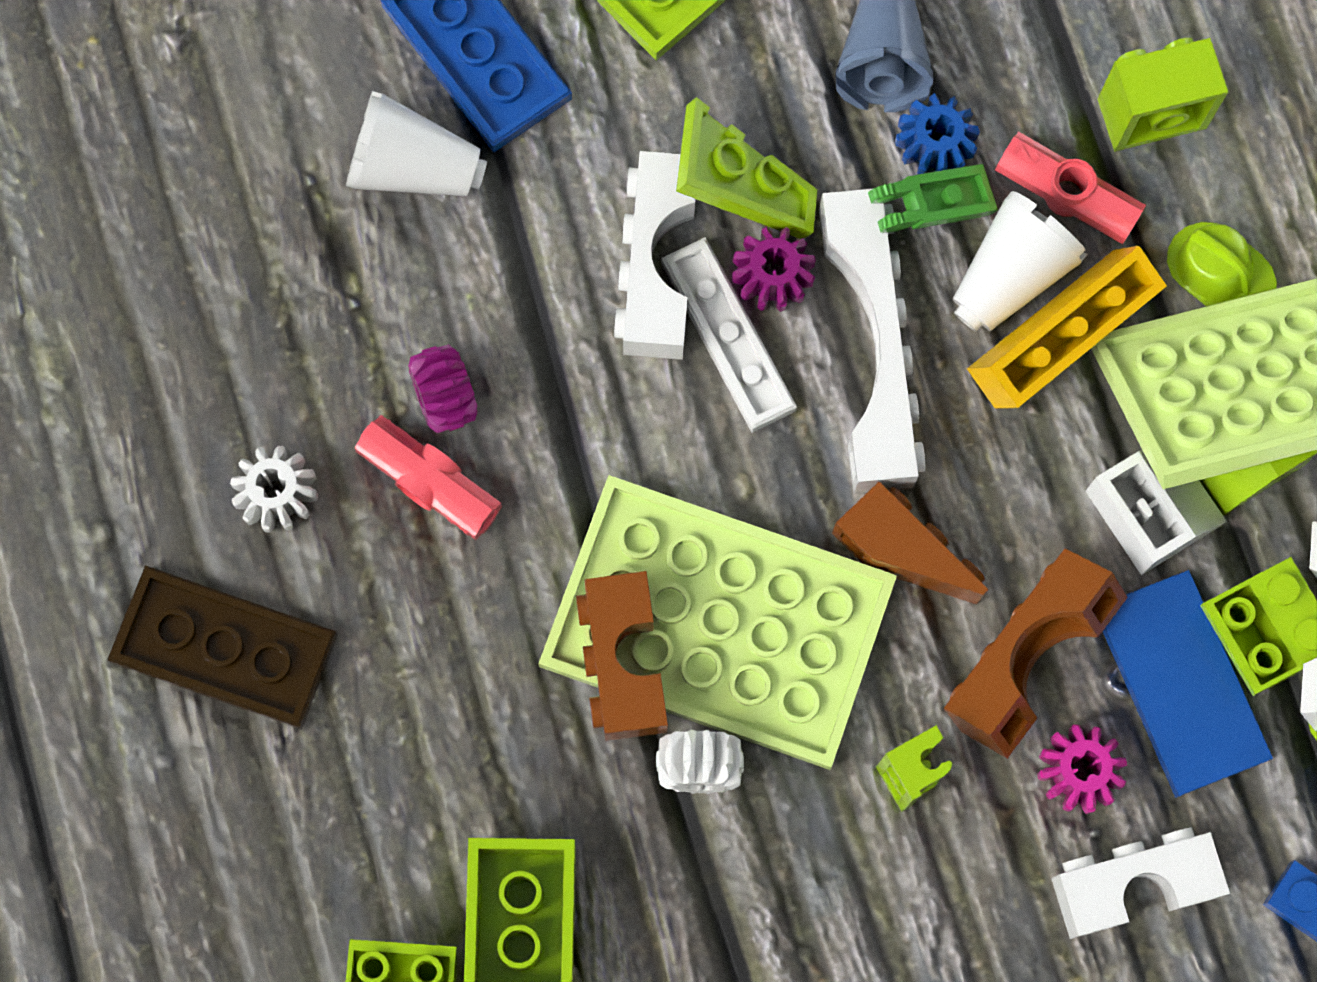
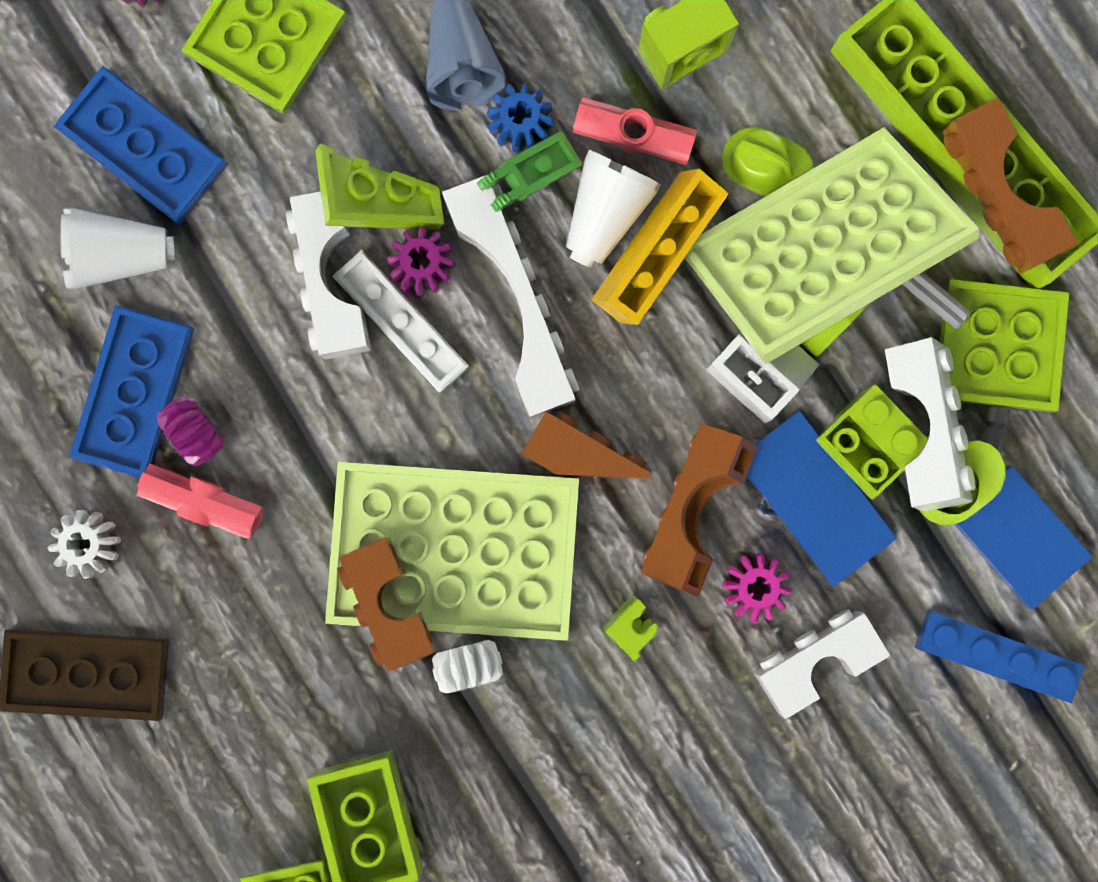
camera: 15 degrees left, 10 degrees up
none -> blue tile [69,305,195,478]

